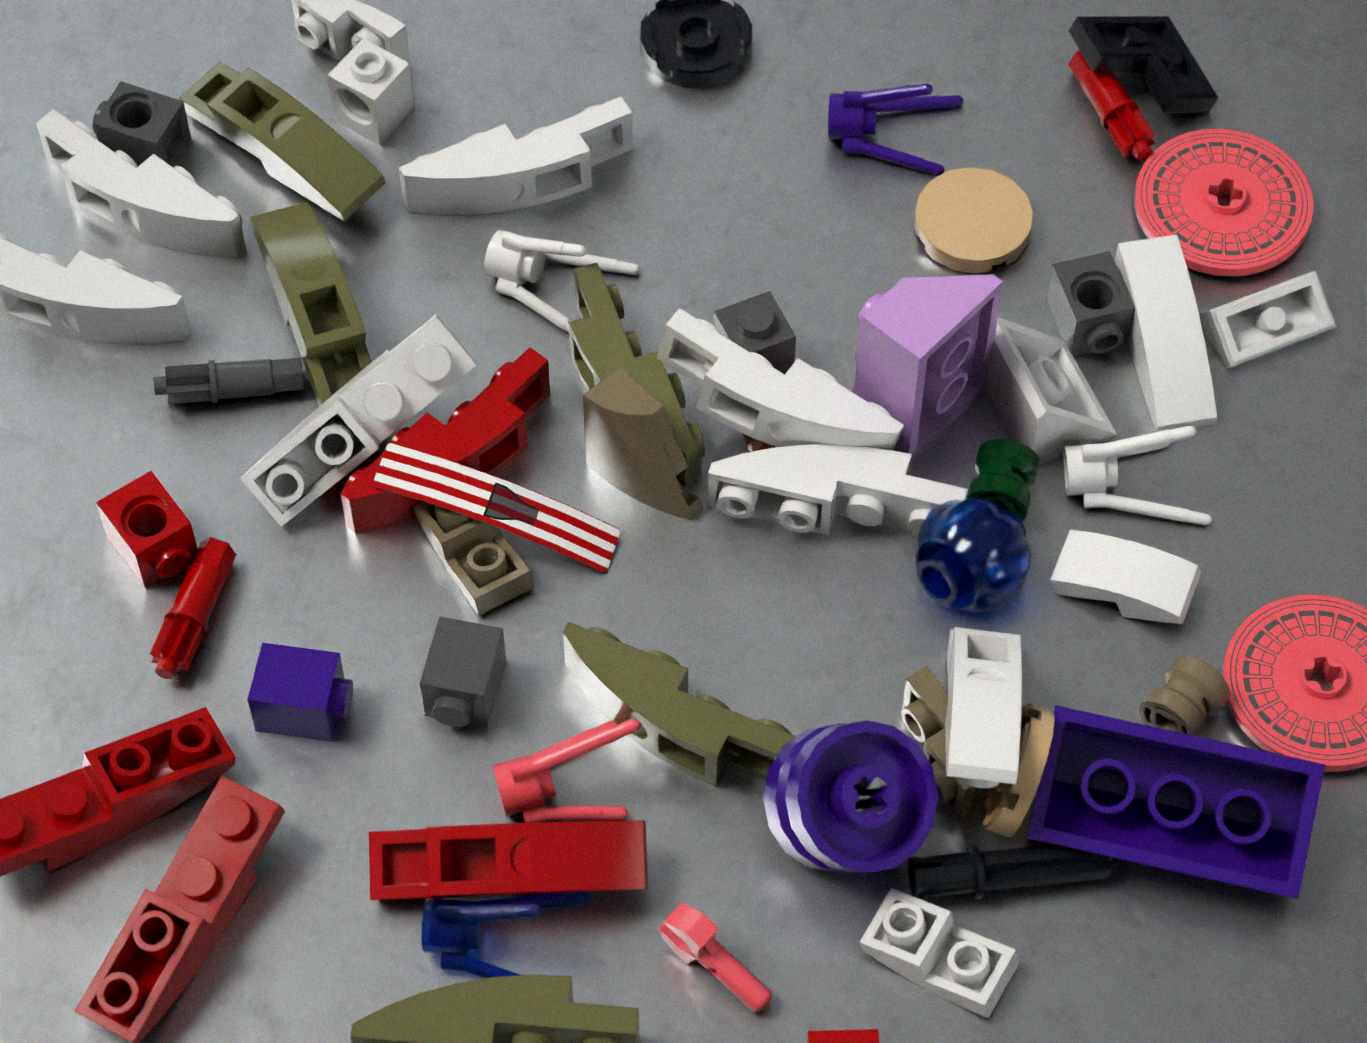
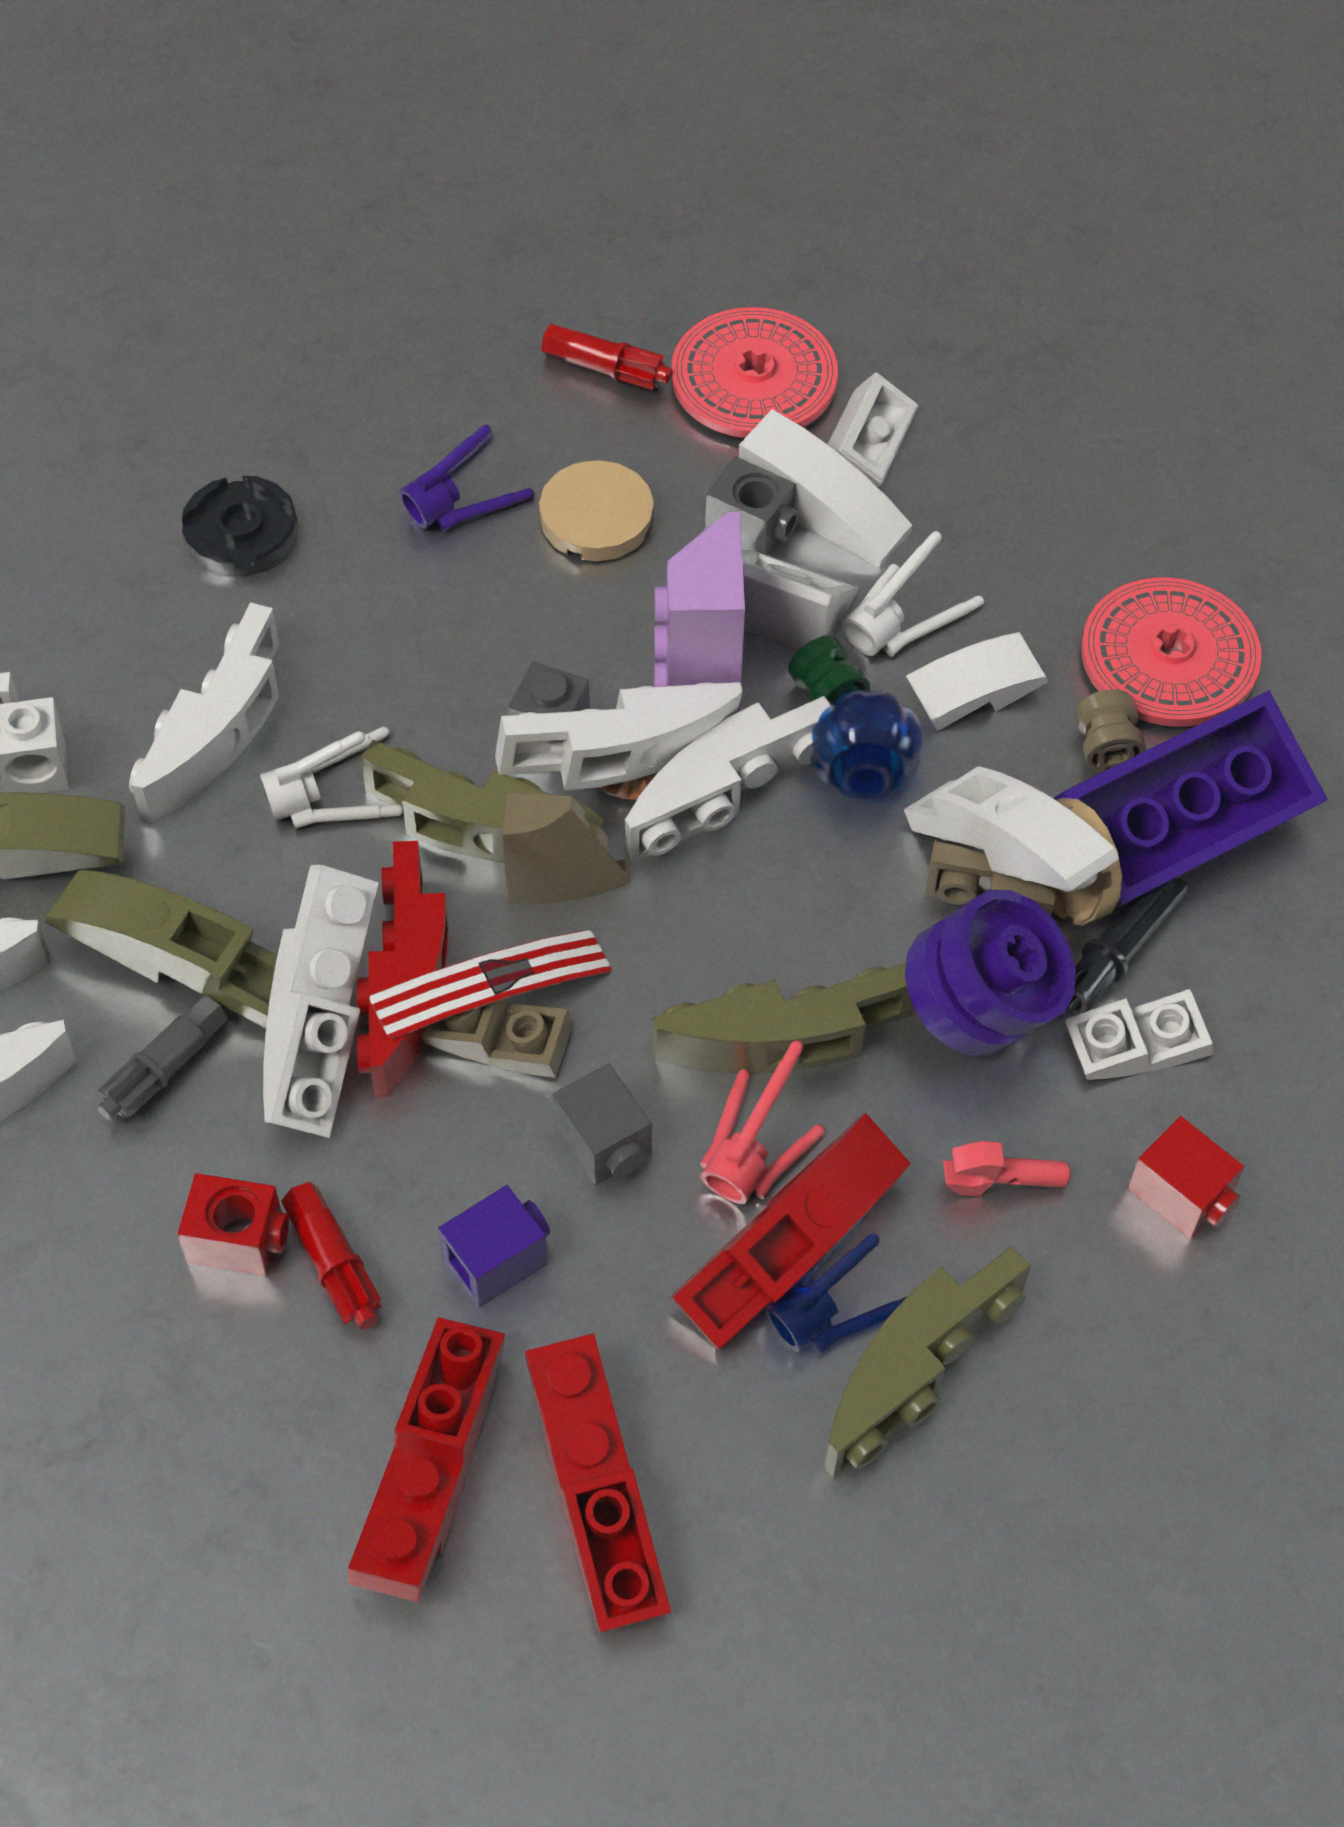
camera: 45 degrees left, 0 degrees up
black tile [1069,16,1218,113] -> none

